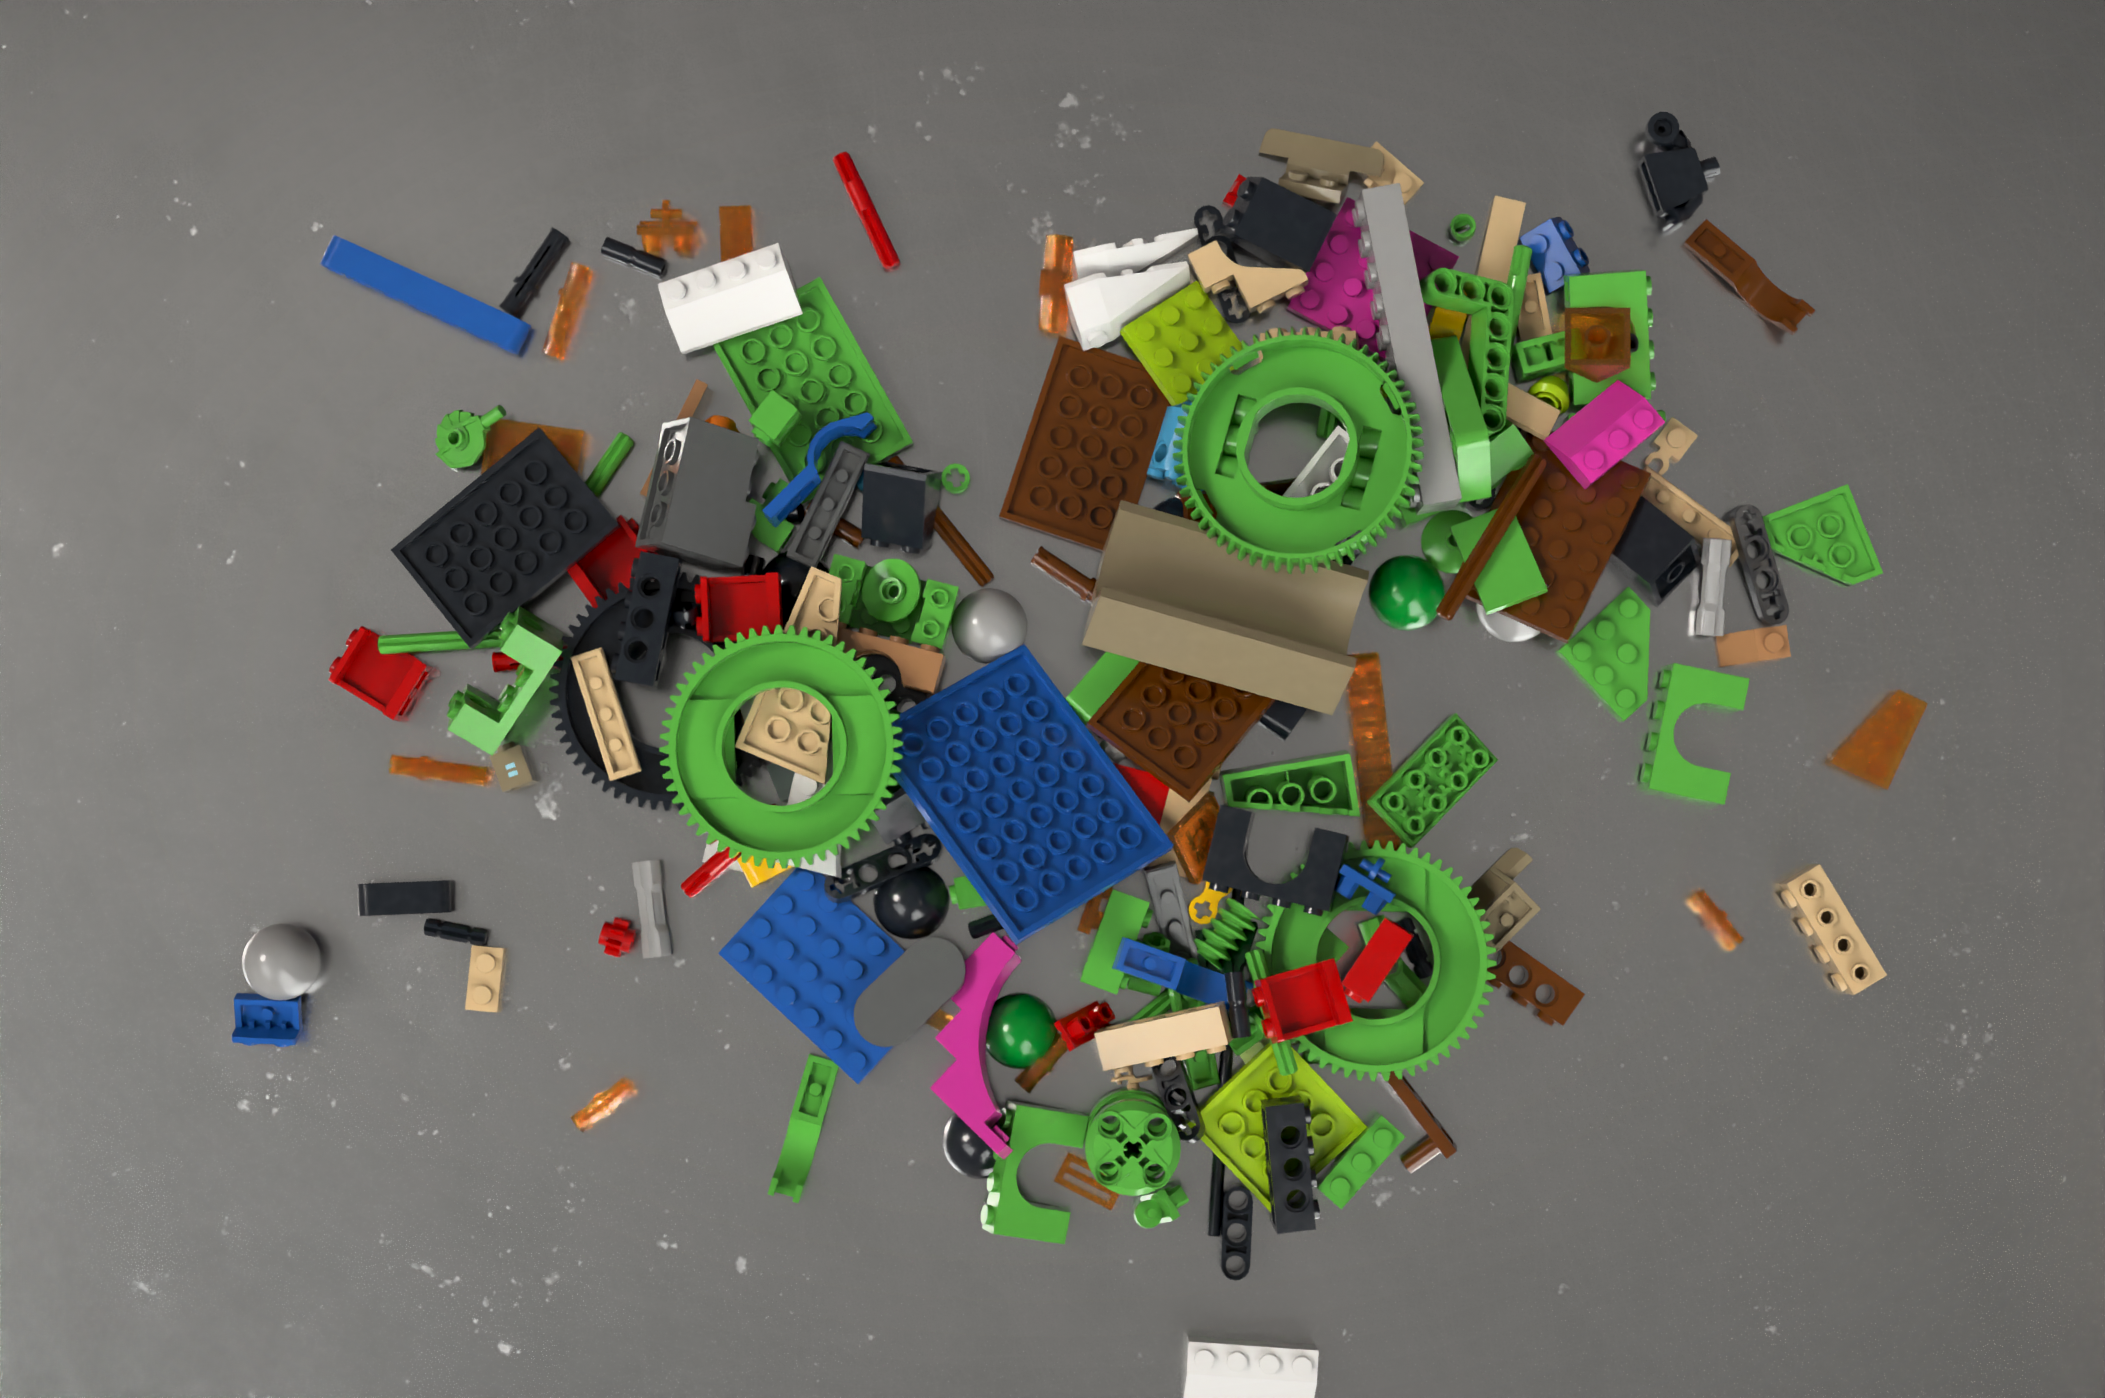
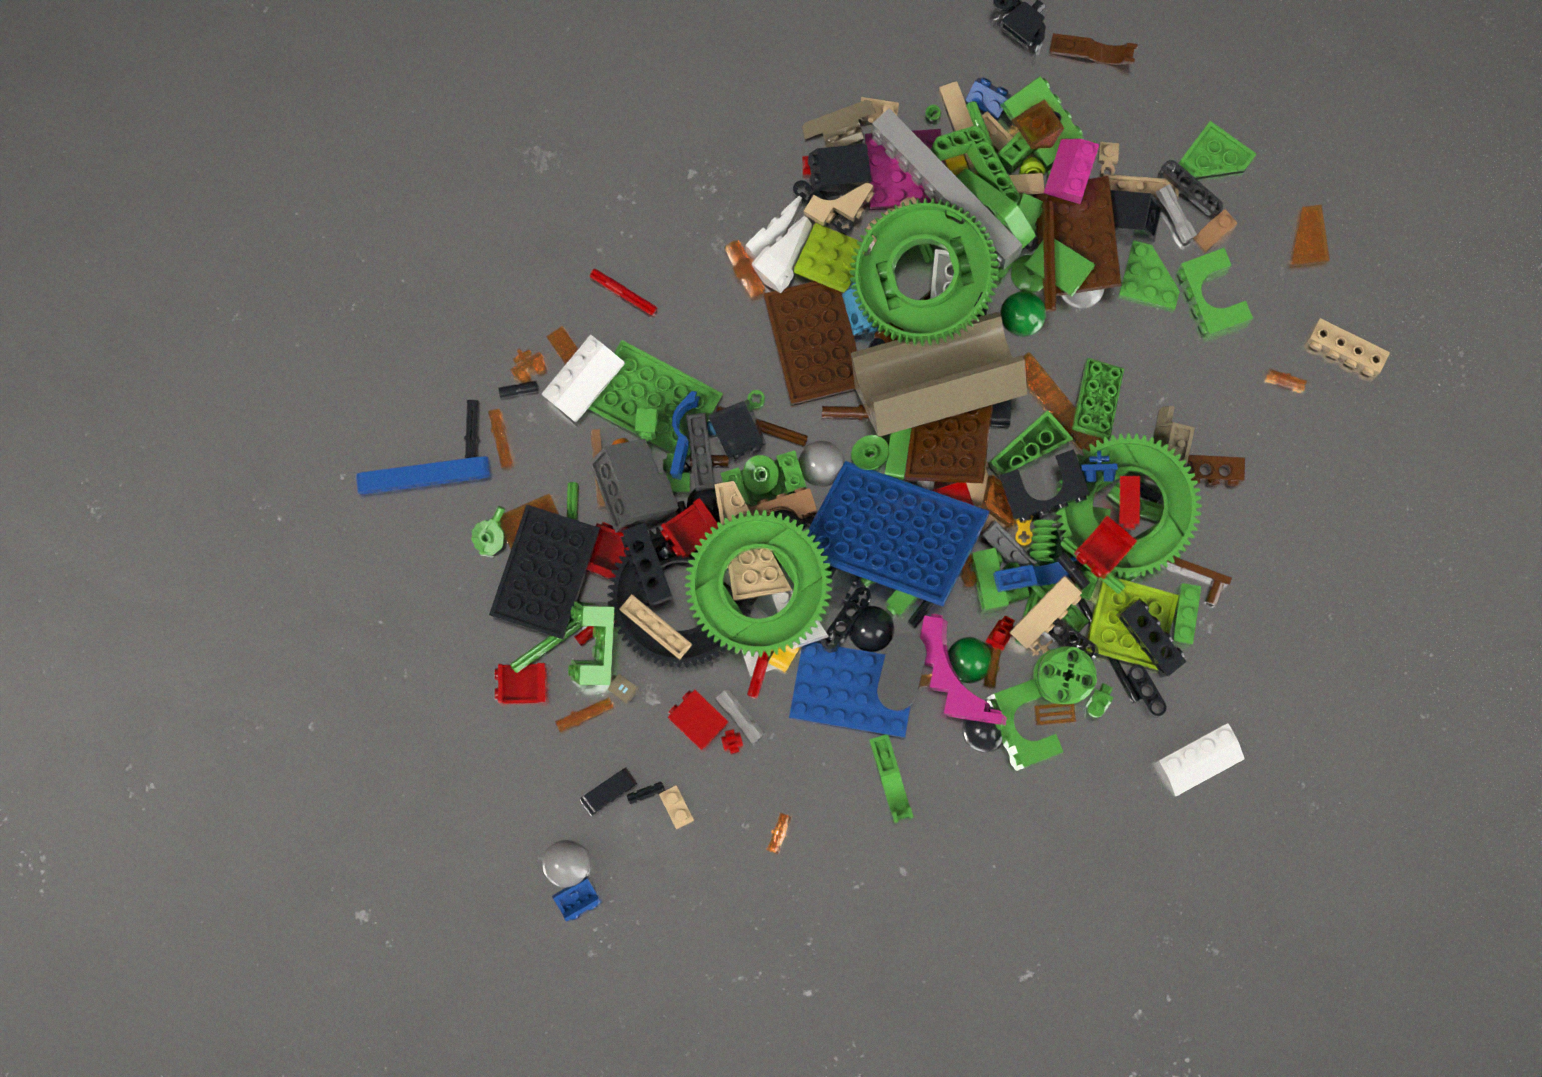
camera: 30 degrees left, 5 degrees down
none -> red brick [667,689,729,751]
none -> bright green dish [851,435,889,470]

